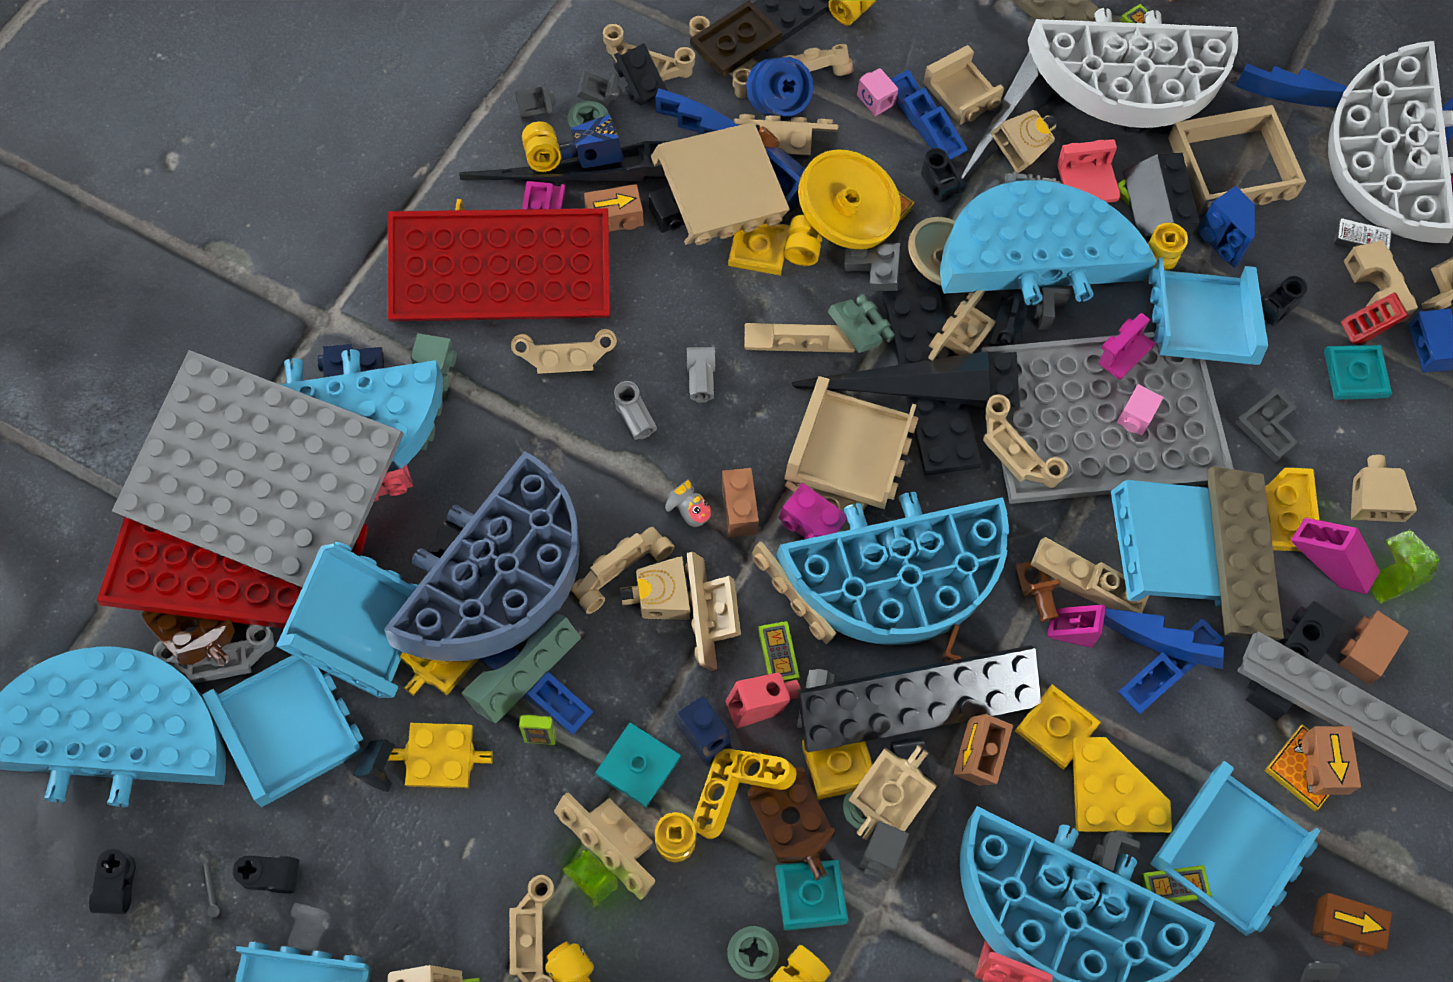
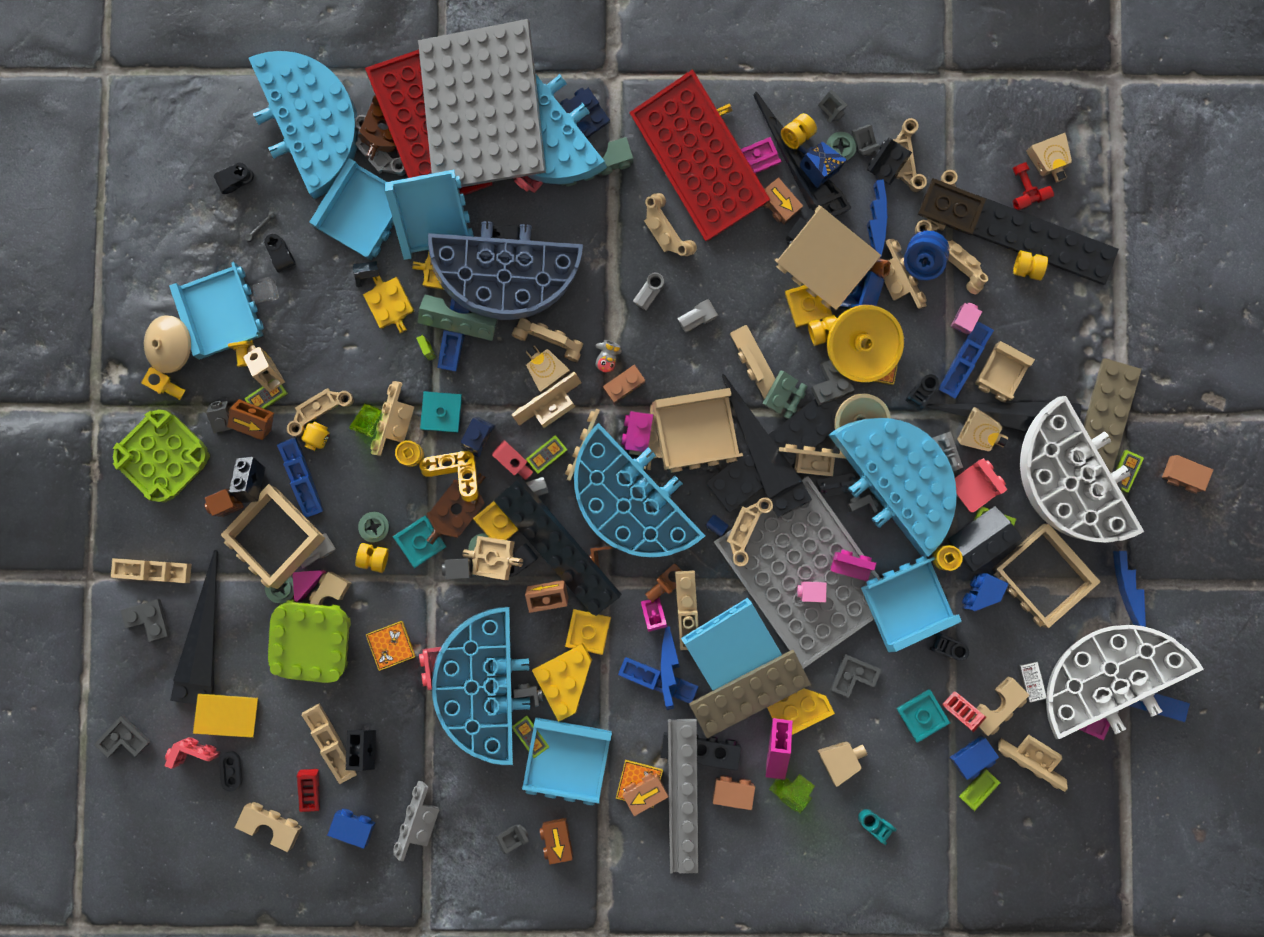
camera: 70 degrees right, 20 degrees up
none -> dark blue slope [706,515,728,537]

